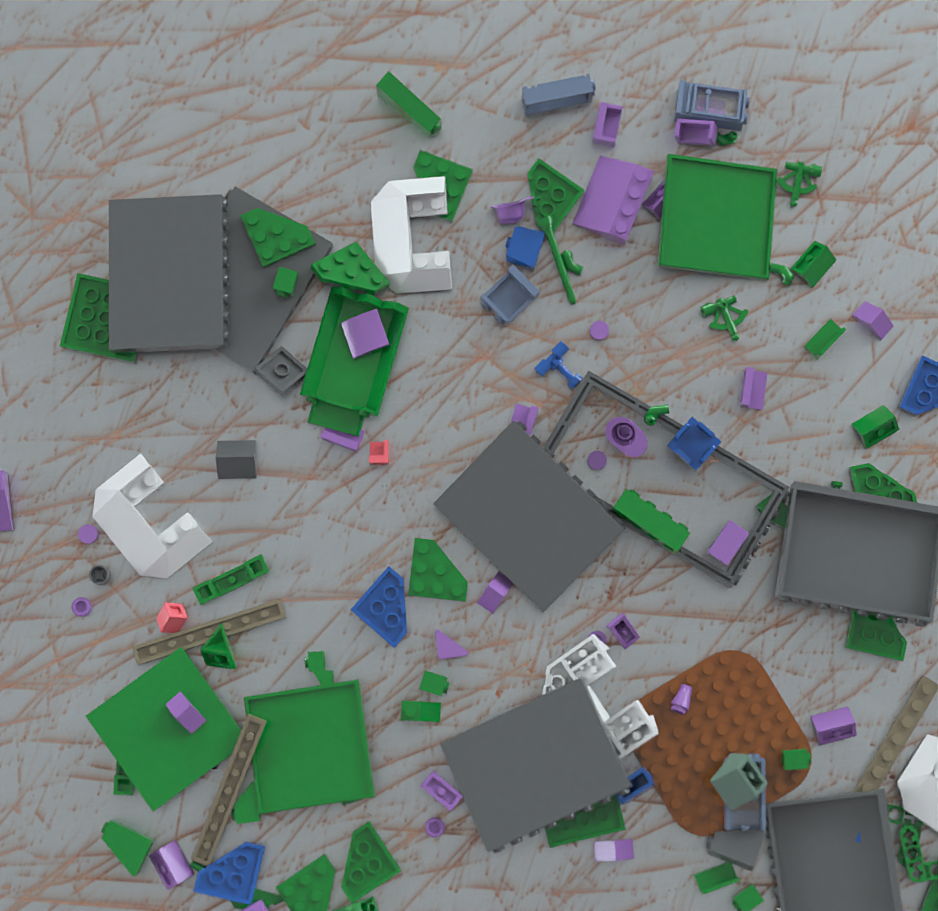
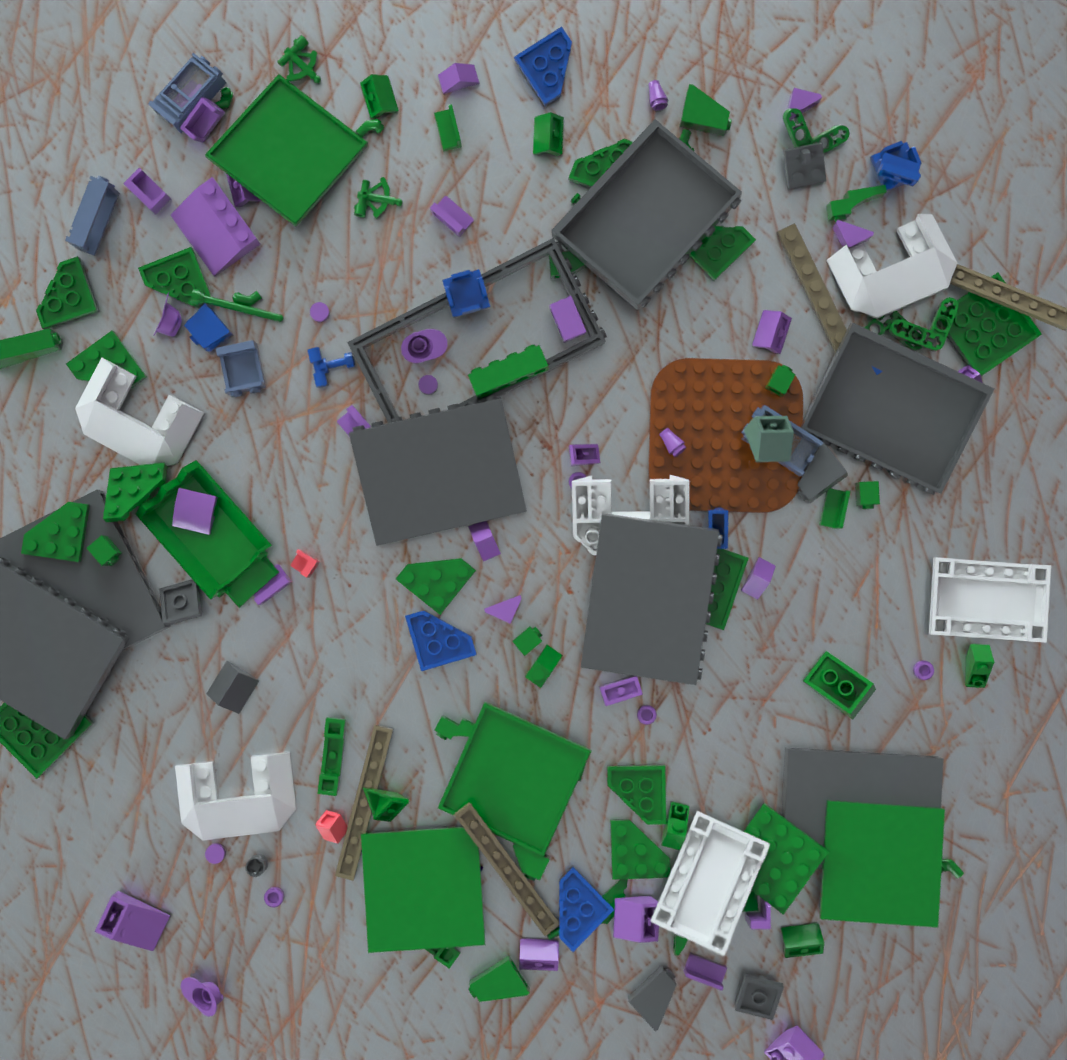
camera: 60 degrees left, 5 degrees up
medium lavender slope [166,691,207,734] -> none
green arm [644,404,669,426] -> none
none -> green plate [36,256,98,329]

